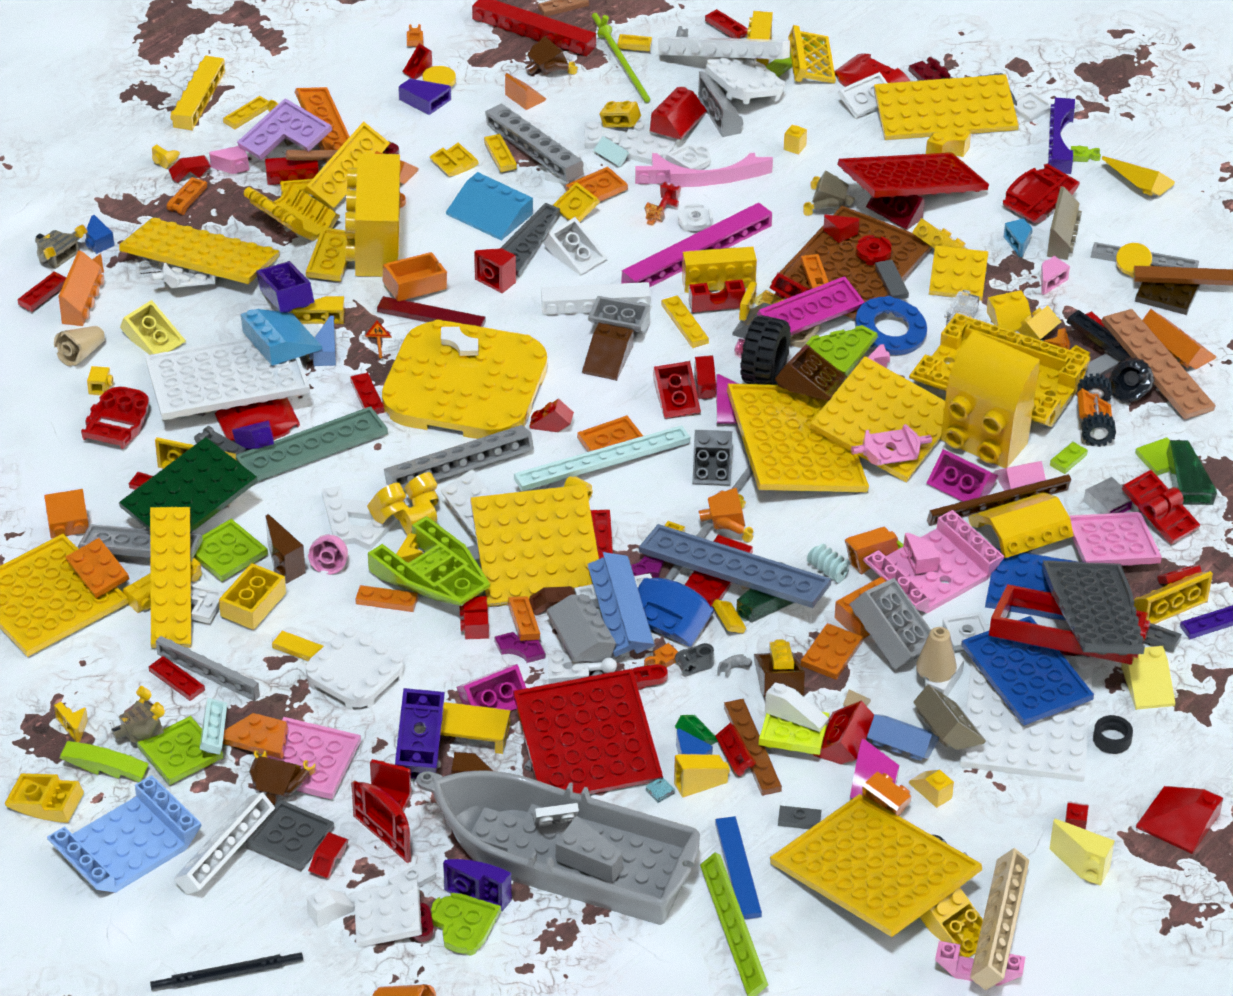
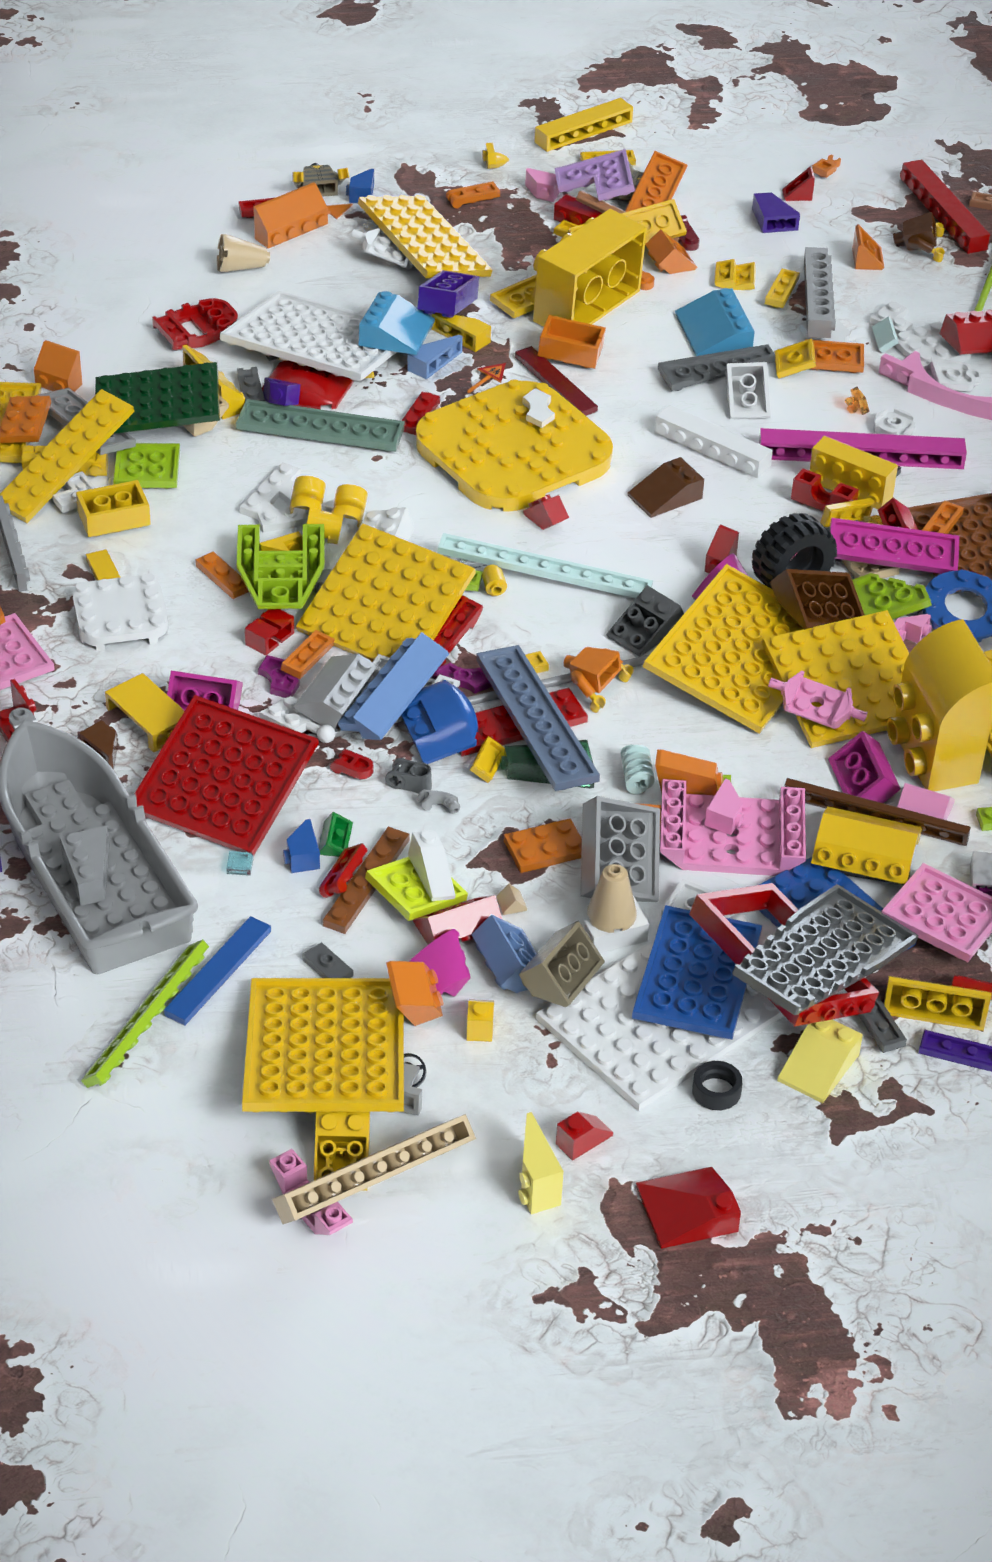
camera: 40 degrees right, 0 degrees up
yellow brick [87,366,114,395] -> none
light yellow slope [120,300,186,355] -> none
red slope [168,155,211,183] -> none
yellow hinge [243,183,340,241] -> none
reddish brown slope [265,514,306,584] -> none
bright pink cylinder [308,534,348,575] -> none
light grey brick [384,425,534,491] -> none
dark purple plate [395,688,445,779] -> none
yellow tile [422,66,456,87] -> none
red slope [474,248,516,294] -> none
copper slope [529,586,575,616] -> none
white plate [533,803,579,826] -> none
orange plate [577,415,643,452] -> none
light grey slope [588,296,650,333] -> none
yellow brick [599,101,641,127] -> none
orange plate [644,643,678,668] -> none
red slope [653,361,701,419] -> none
red arm [656,182,681,214] -> none
yellow plate [661,295,709,348] -> none
yellow slope [674,754,730,798] -> none
reddish brown slope [754,652,805,697] -> none
yellow plate [769,639,794,669] -> none

